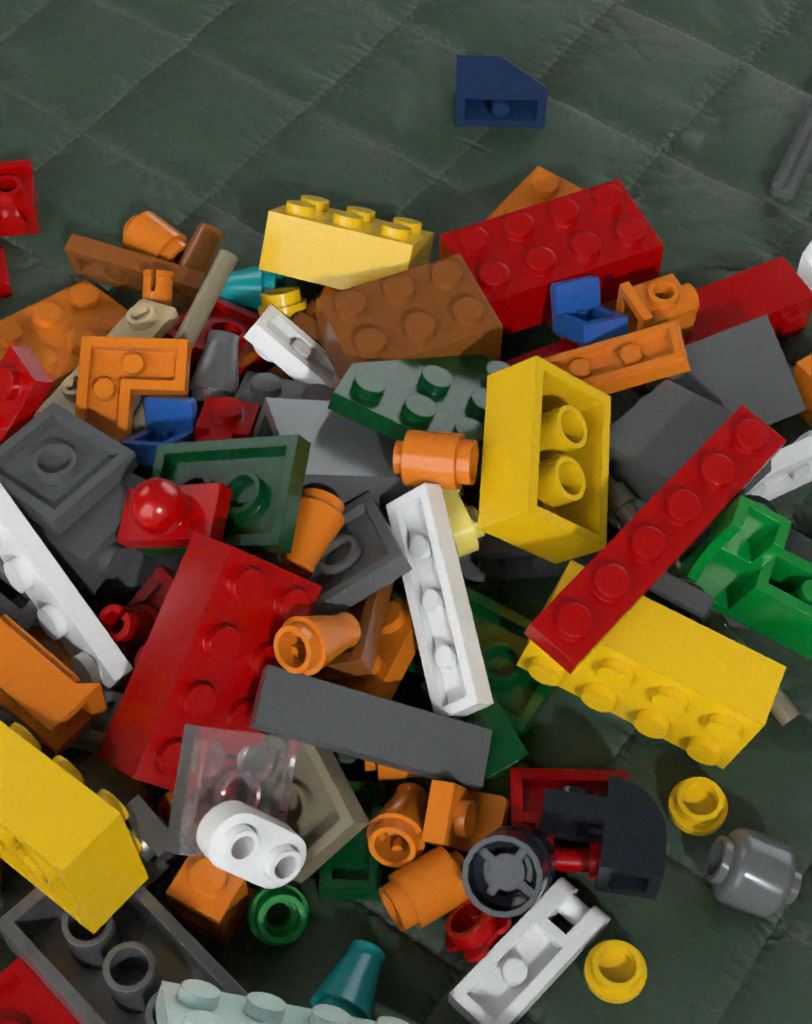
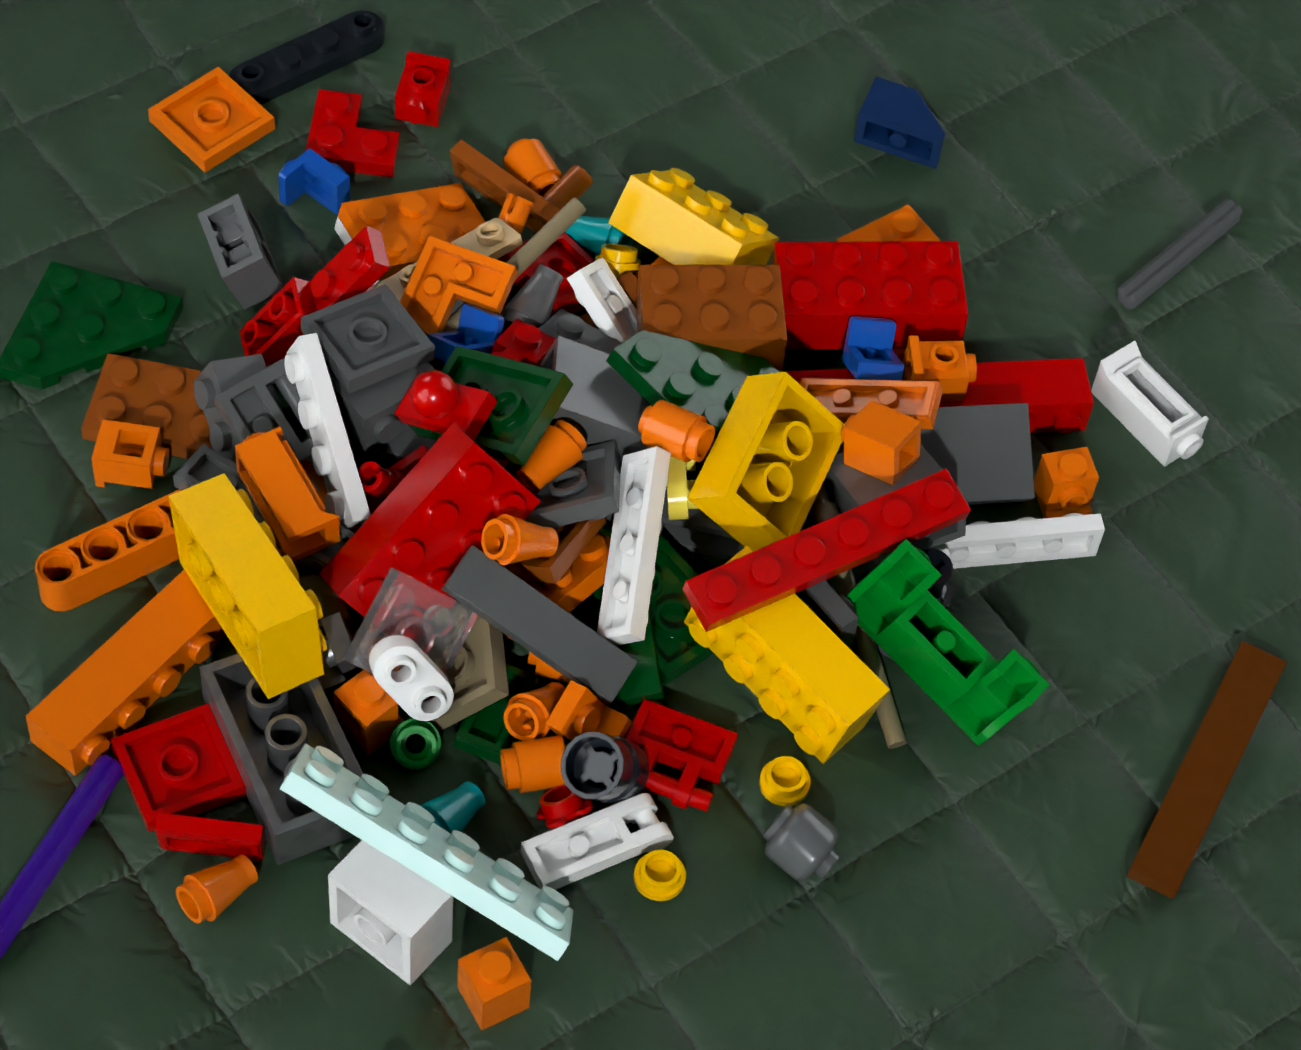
camera: 15 degrees right, 0 degrees up
black brick [539,775,667,900] -> none
none -> orange brick [841,400,921,486]

